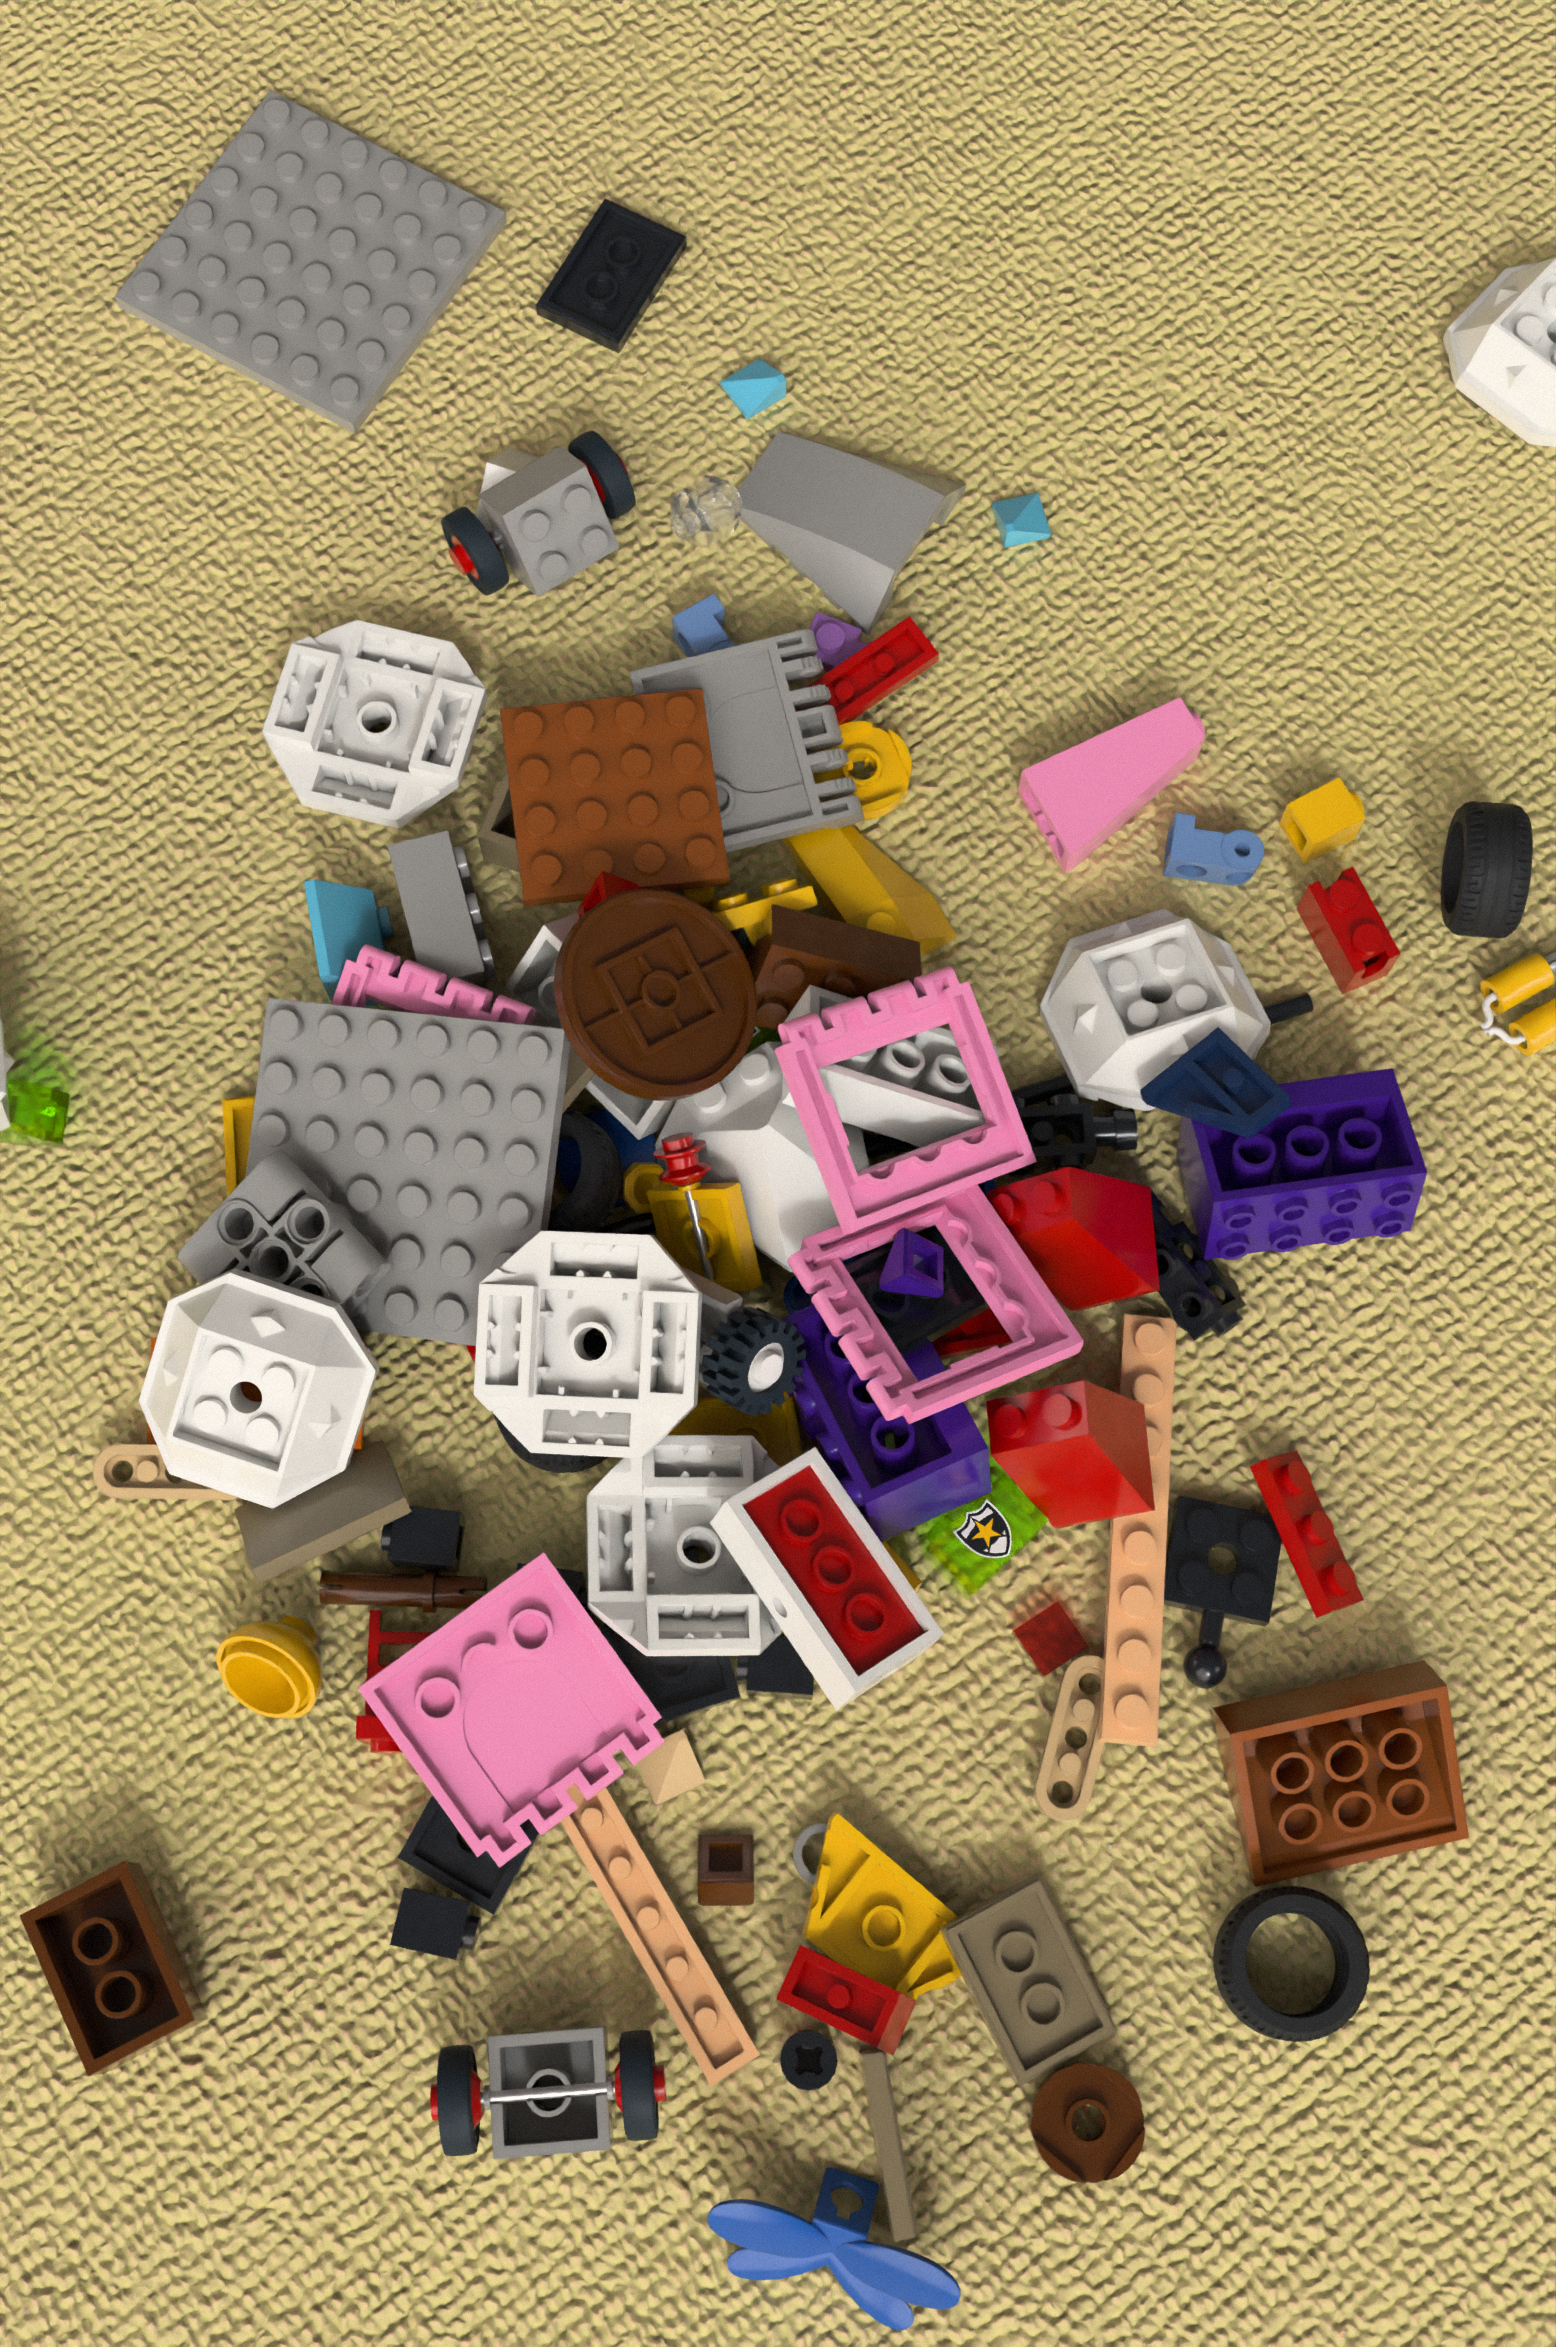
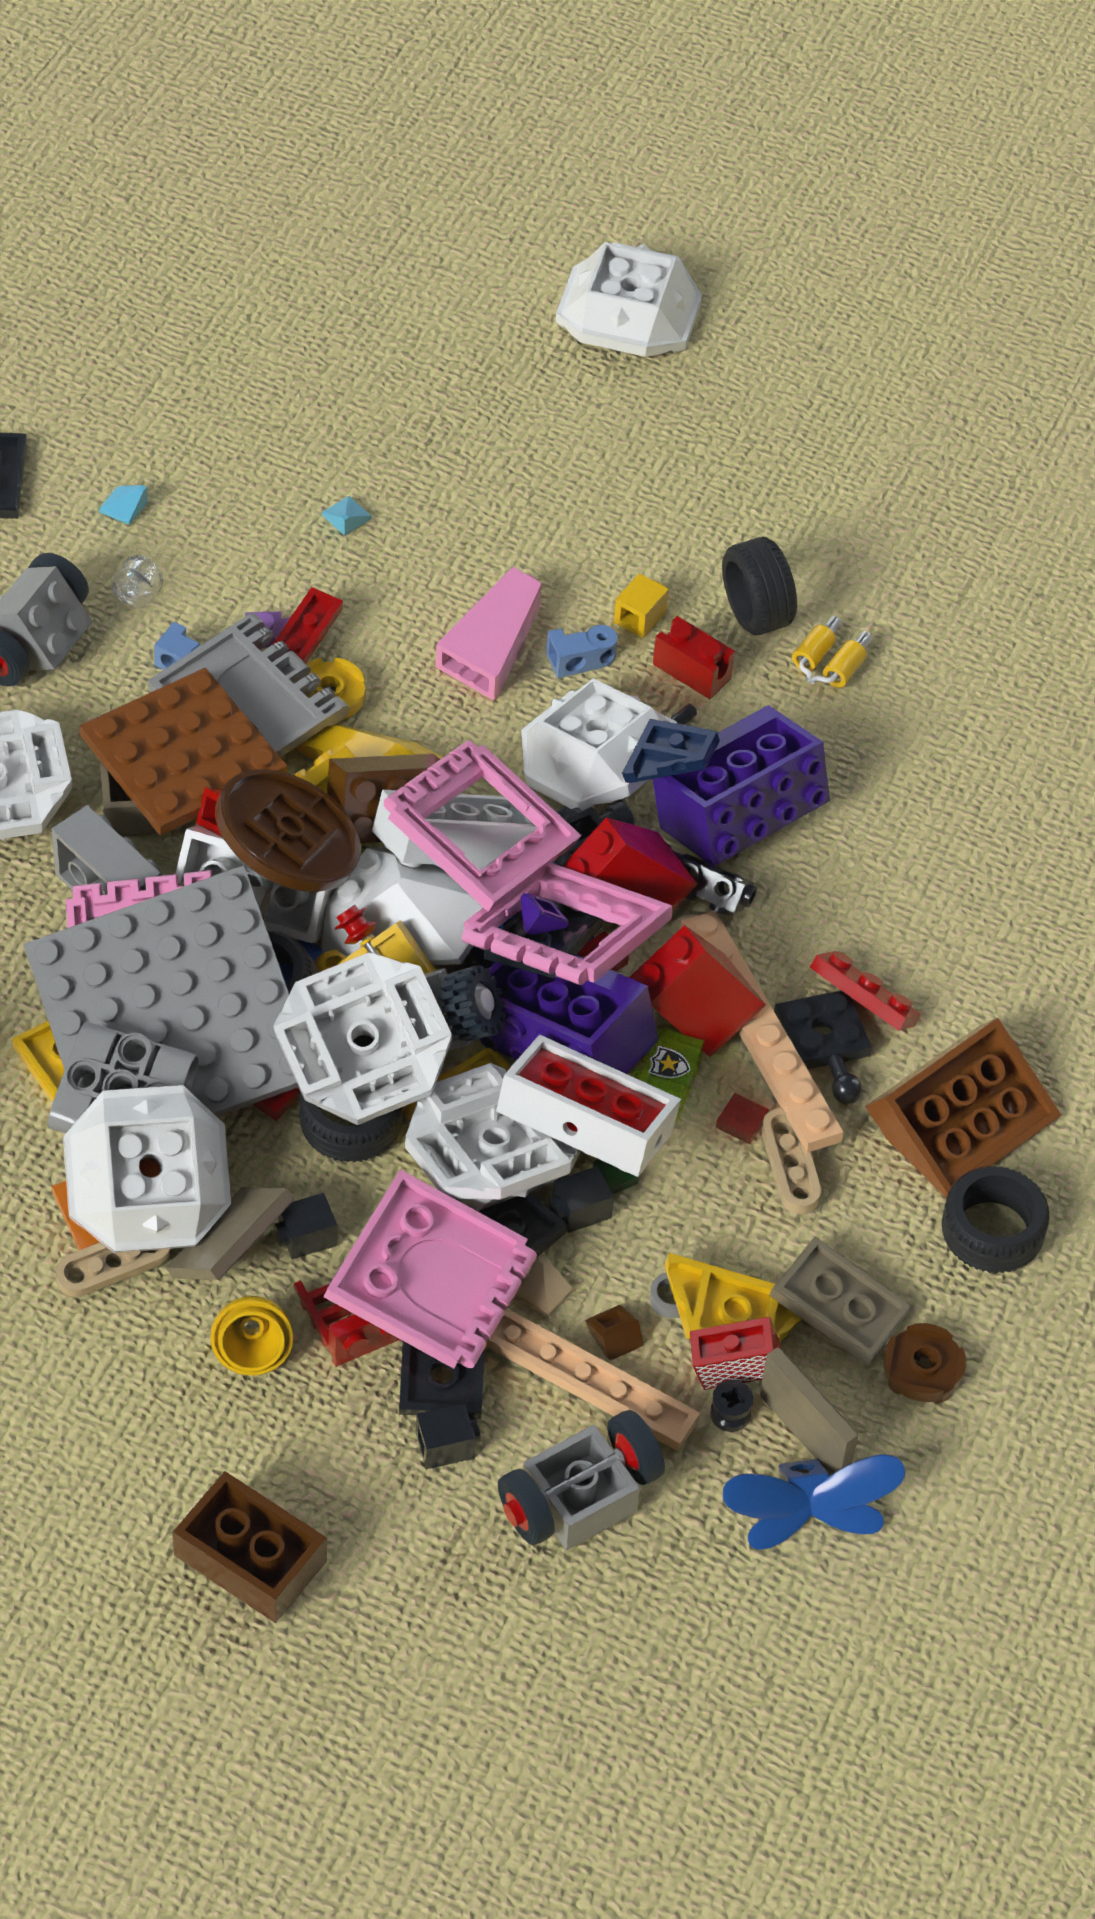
camera: 30 degrees left, 20 degrees down
medium azure slope [304,880,400,1007] -> none
reddish brown pin [319,1569,488,1613] -> none
light grey wedge [728,431,967,636] -> none

